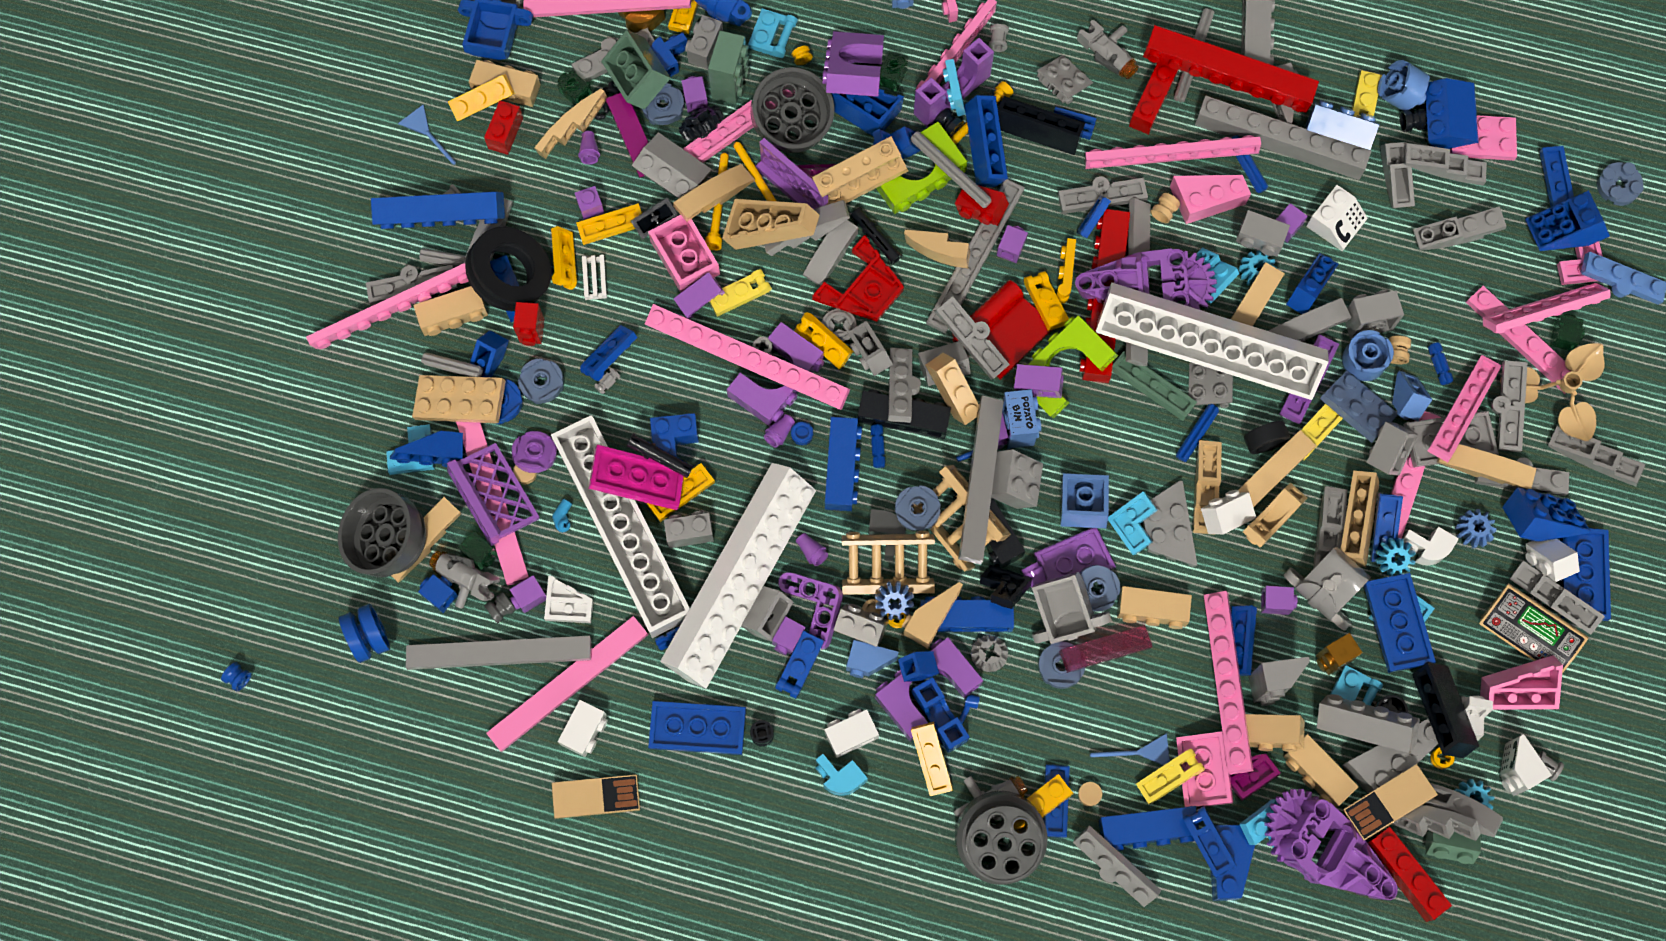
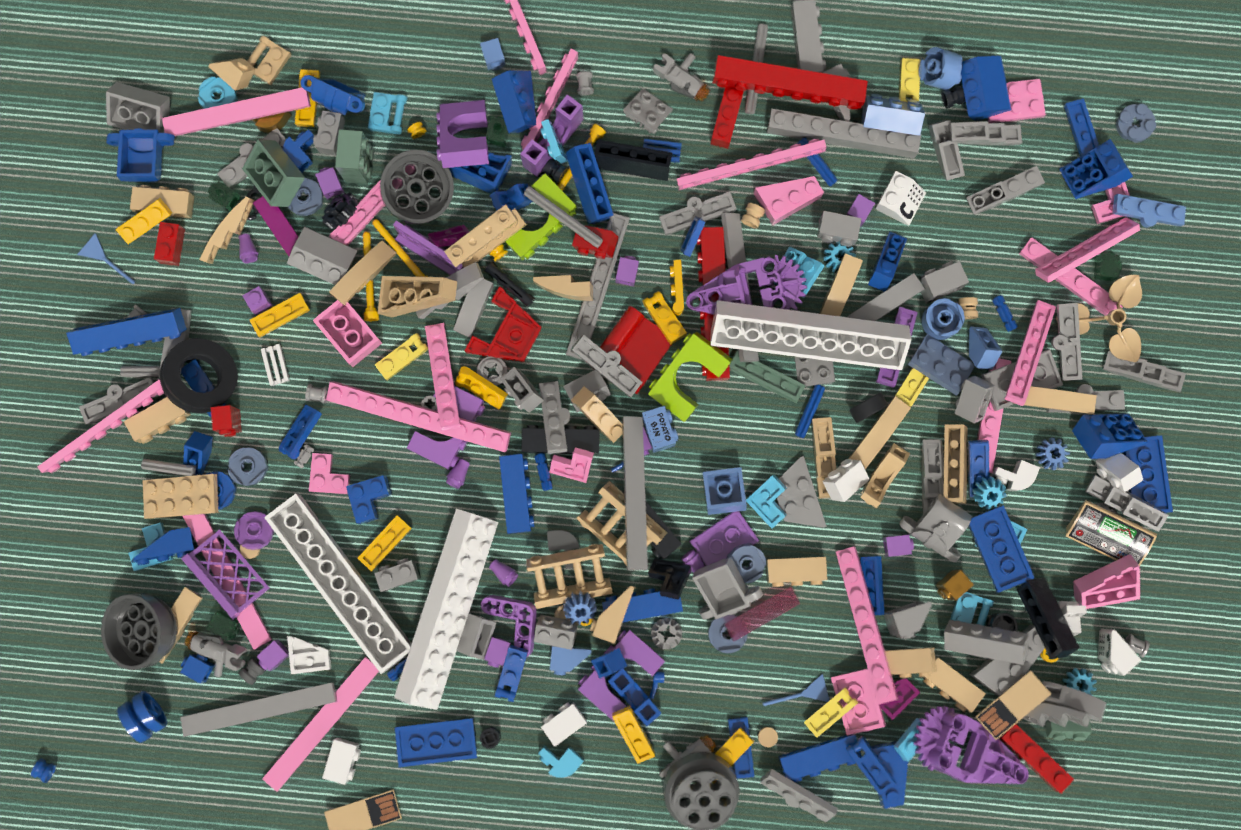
camera: 10 degrees left, 10 degrees up
yellow plate [551,226,577,290] -> none
dark azure arm [552,499,572,532] -> none
dark pink plate [588,445,683,510] -> none
black pin [626,433,694,478] -> none
black slope [630,197,679,240] -> none
medium lavender hinge [674,272,725,319] -> none
blue tile [791,422,813,445] -> none
sand blue plate [895,486,941,531] -> none
light grey brick [991,449,1043,509] -> none
medium lavender hinge [1014,364,1064,398] -> none
none -> light grey bush [305,384,328,404]
none -> bright pink plate [309,453,350,494]
none -> bright pink plate [425,323,461,431]
none -> yellow bush [489,244,508,262]
none -> blue wedge [492,70,537,133]
none -> bright pink plate [549,447,594,483]

